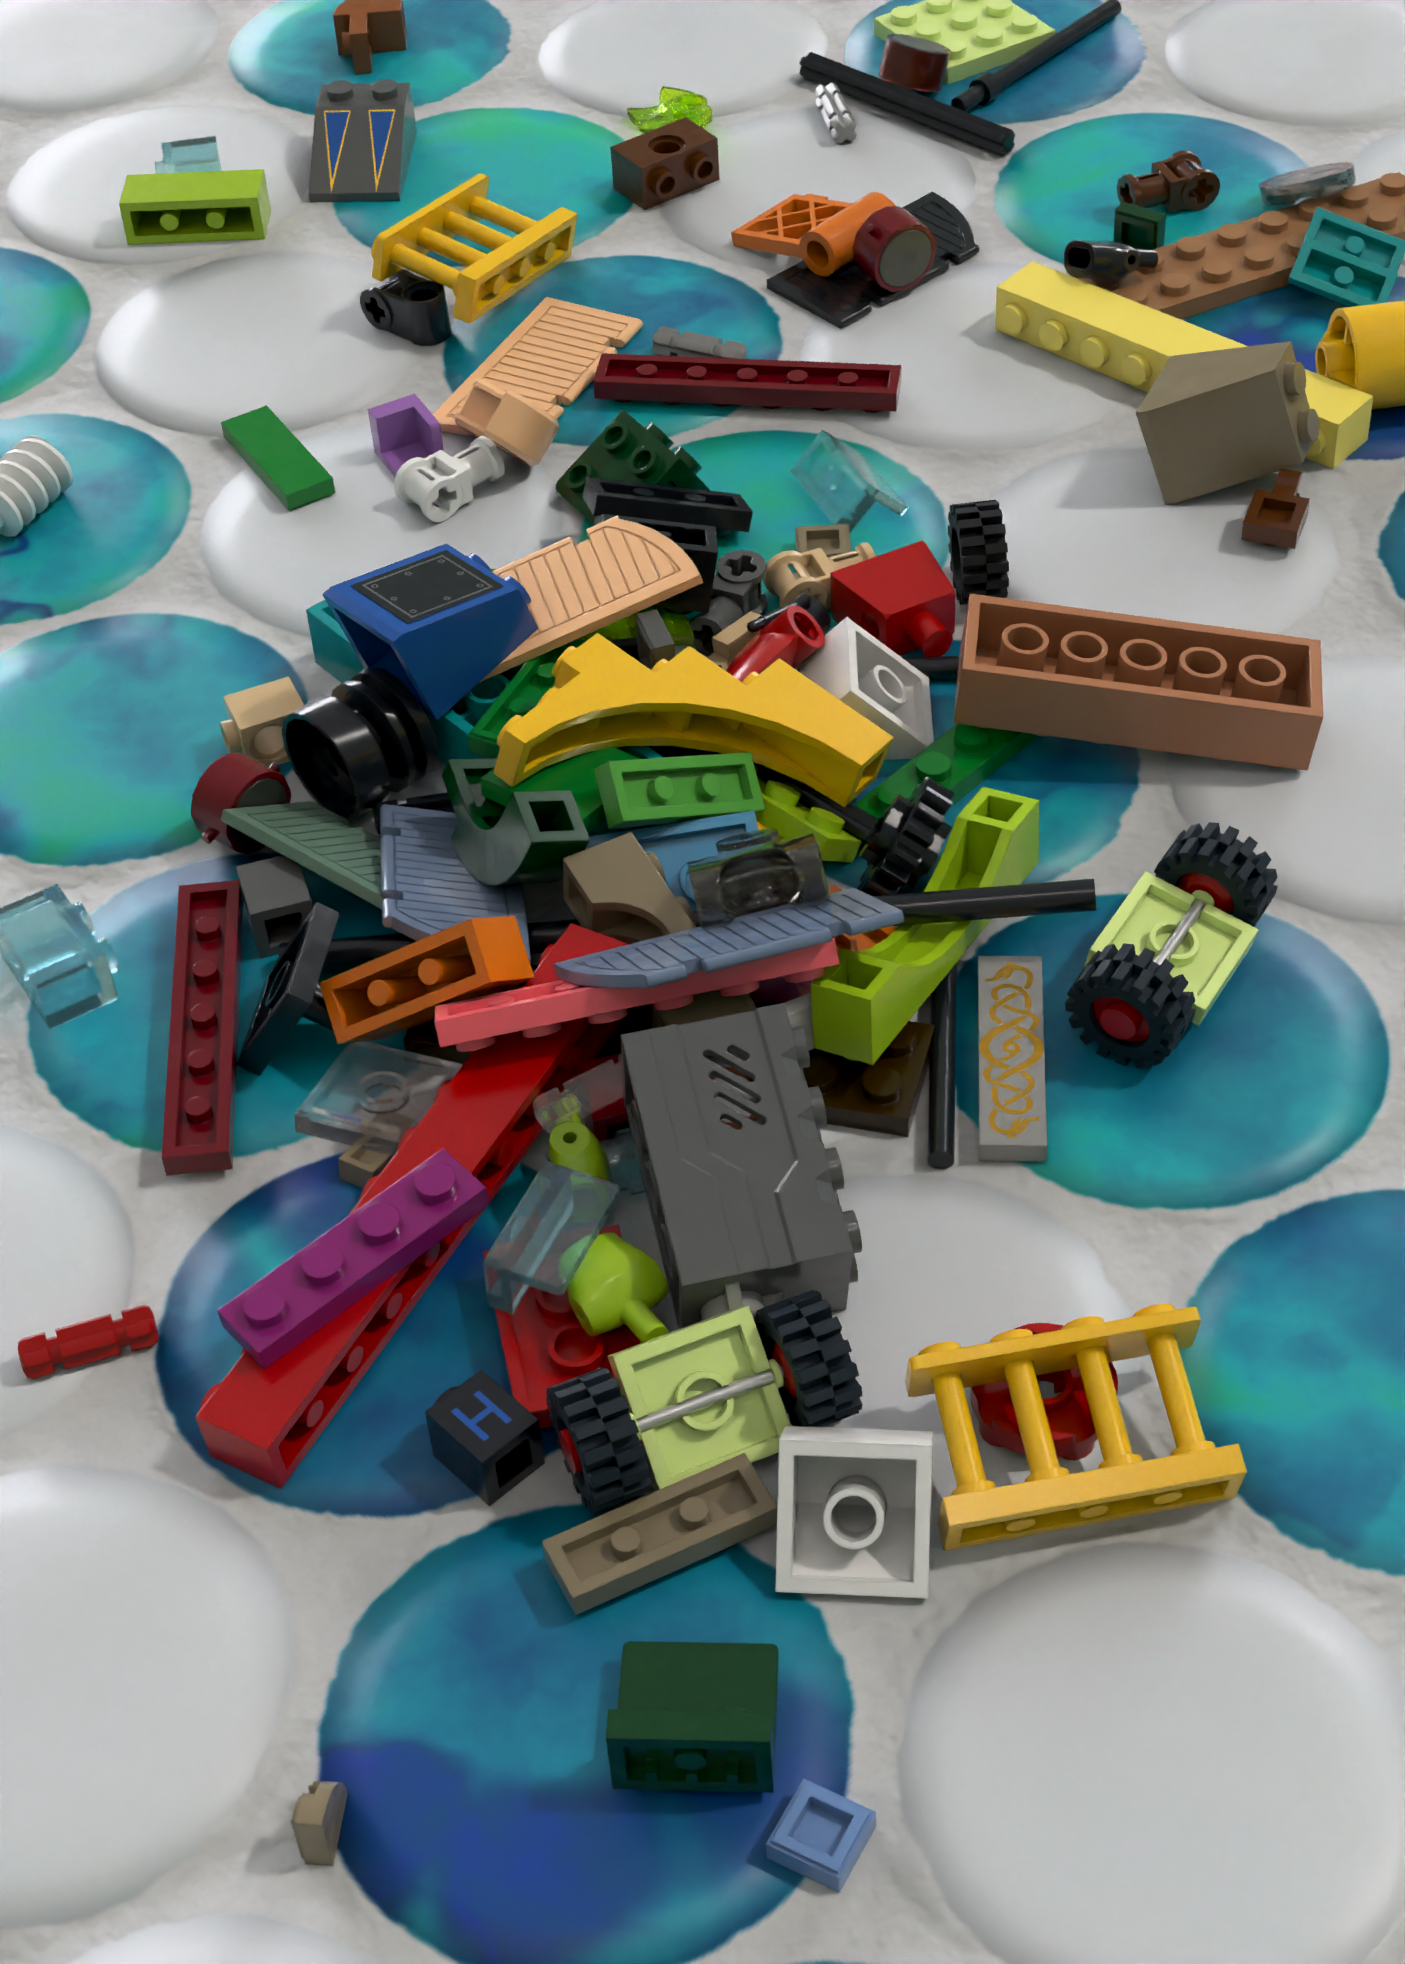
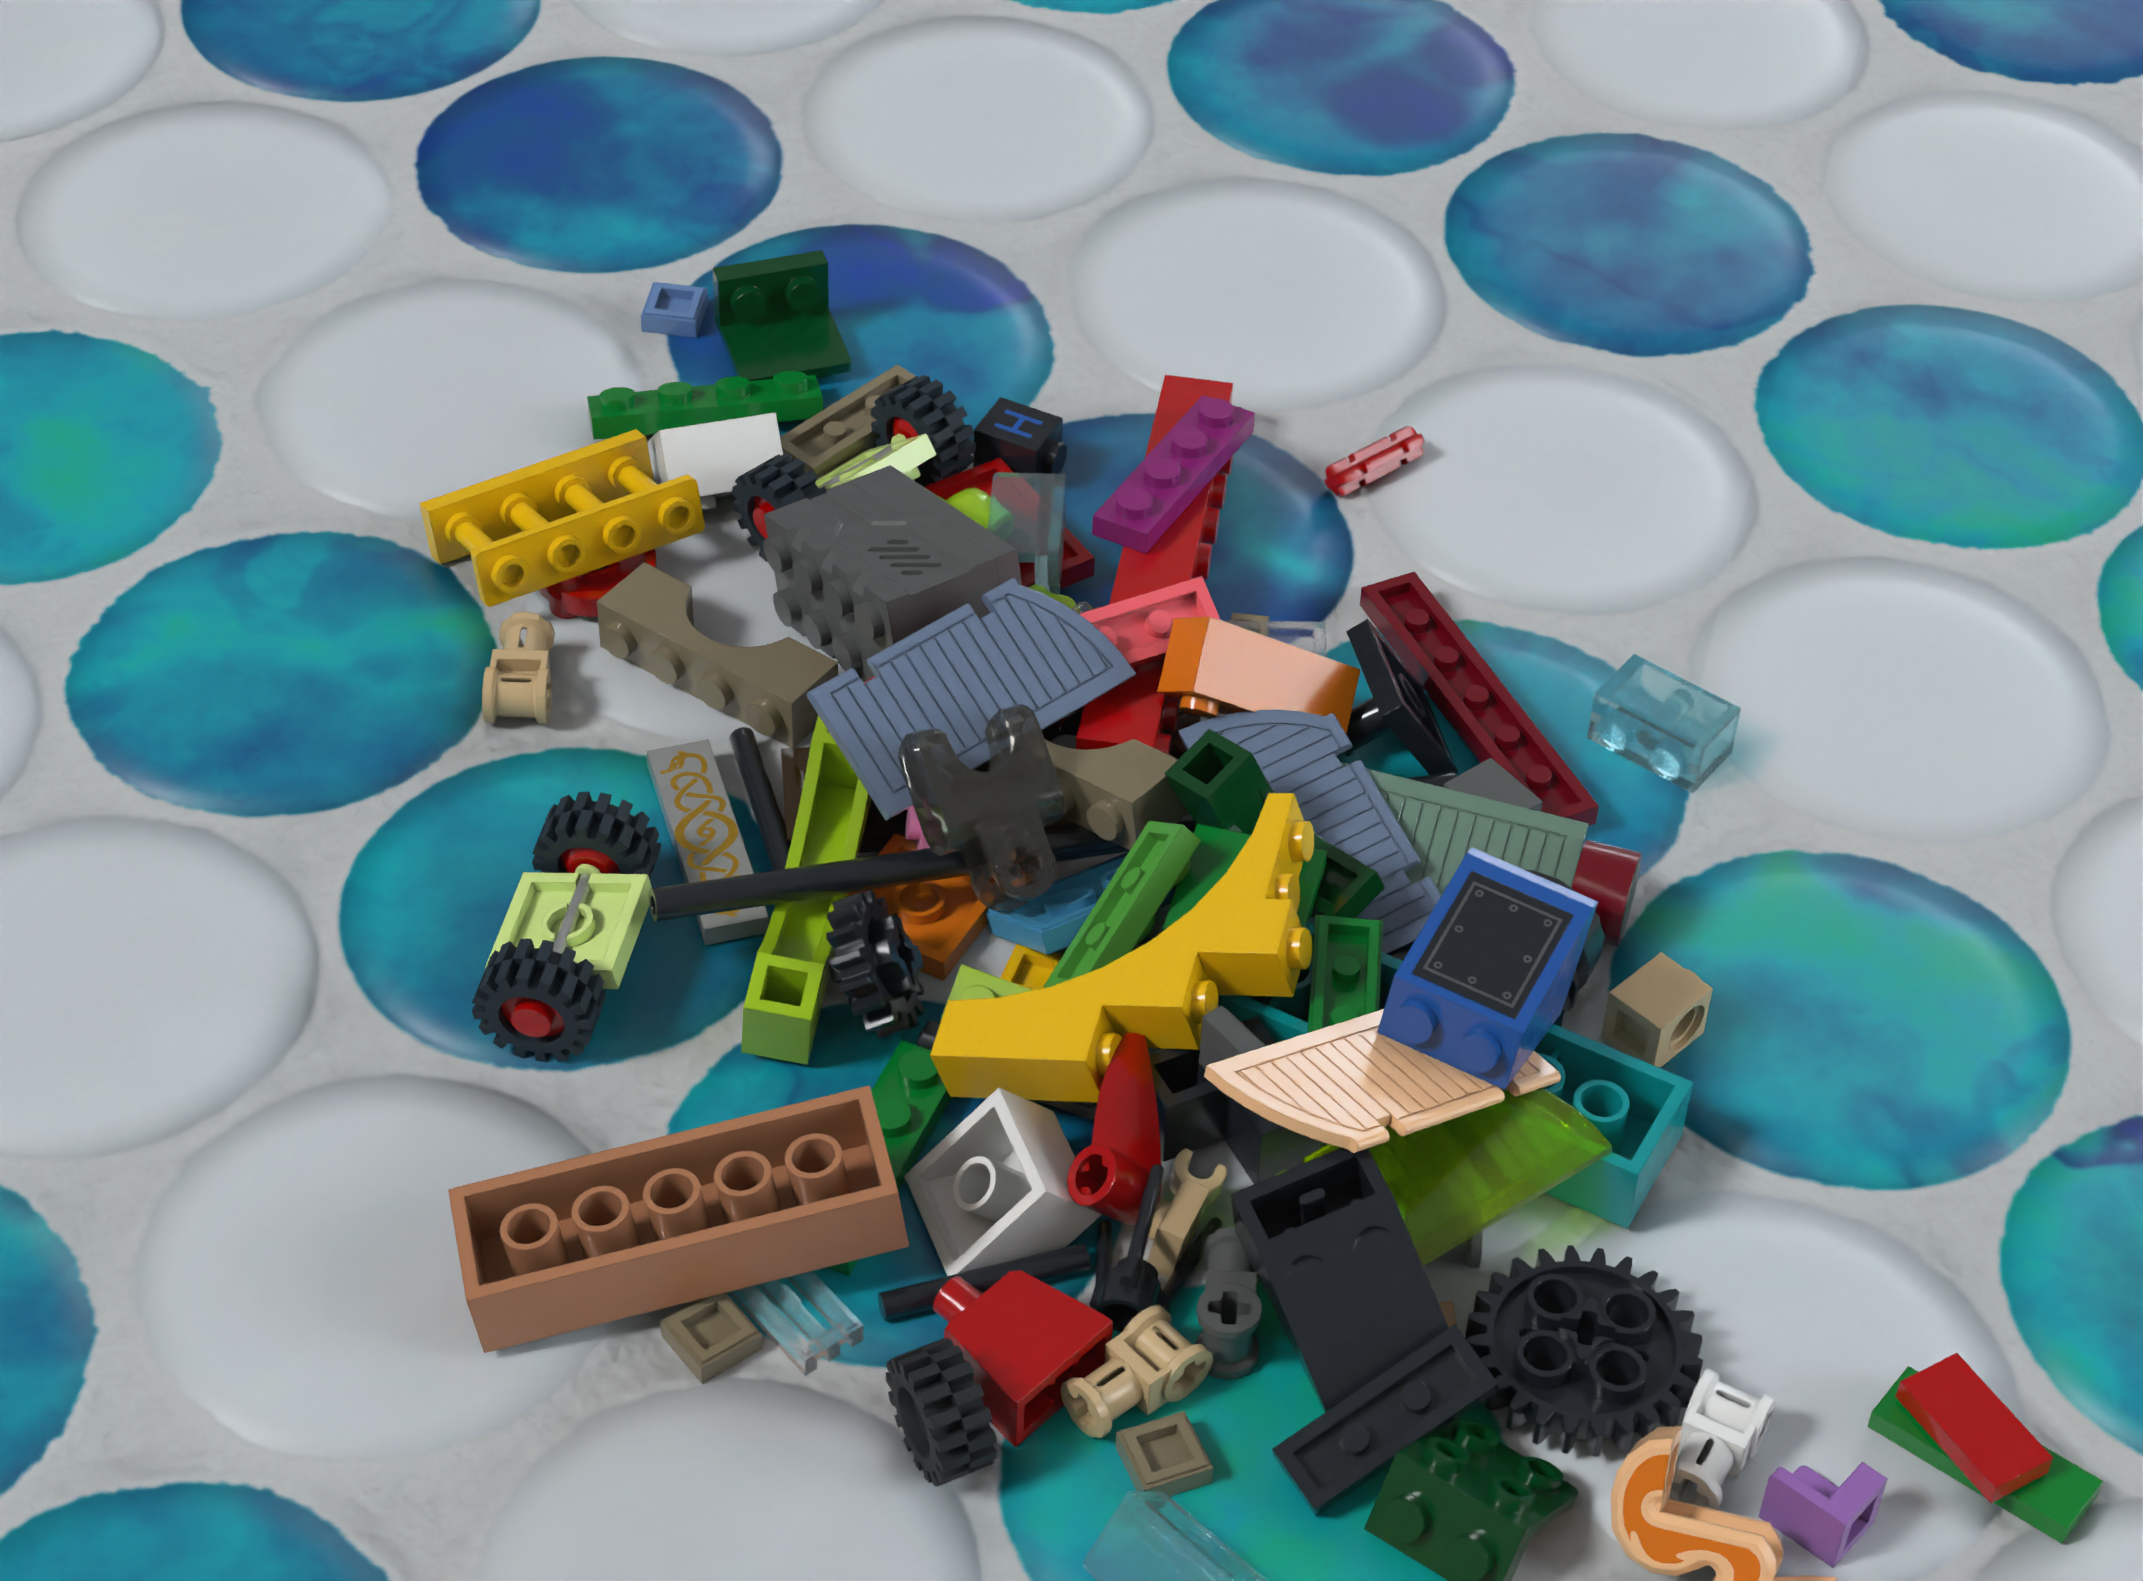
camera: 155 degrees right, 0 degrees up
dark tan tile [291,1781,348,1866] -> none
none -> tan connector [482,611,555,724]
none -> green plate [587,371,823,440]
none -> dark tan arch [597,562,838,748]
none -> black gear [1465,1245,1703,1457]
none -> red tile [1896,1353,2053,1503]

